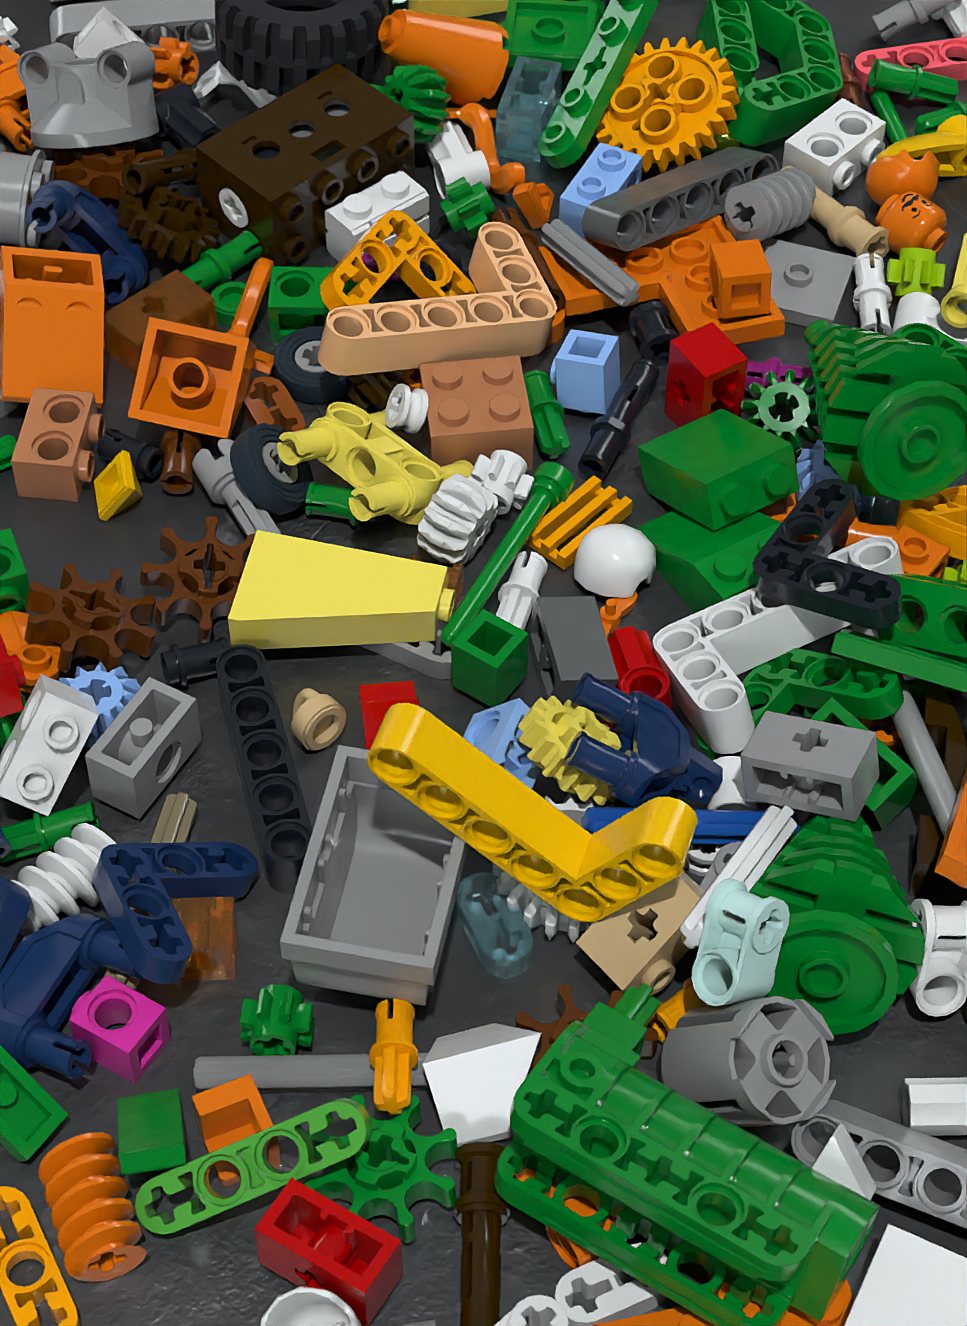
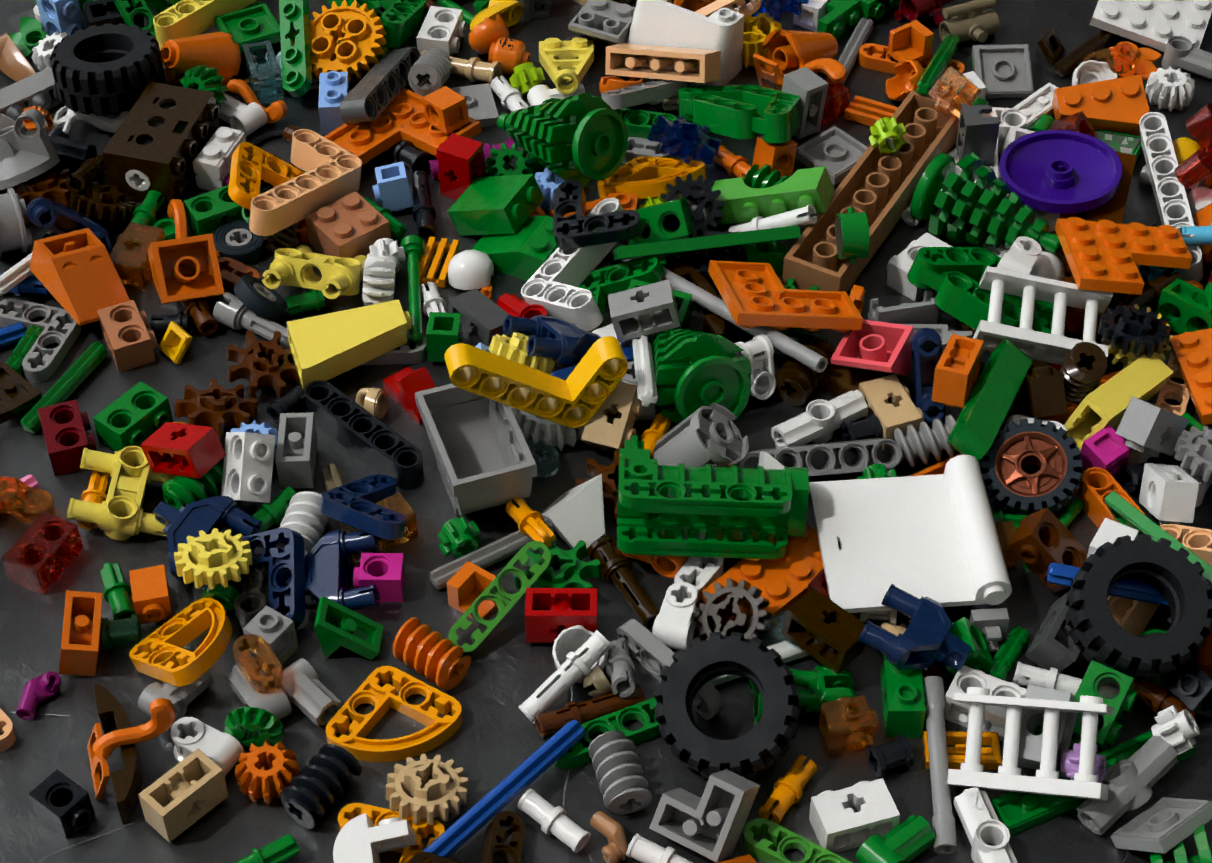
camera: 30 degrees left, 5 degrees down
green tile [117,1088,186,1175] -> none
white bush [385,384,428,434] -> none
green gear [439,176,497,240] -> none
orange tile [512,181,554,230] -> none
light grey axle [541,219,640,307] -> none
light aqua piece [692,878,790,1006] -> none

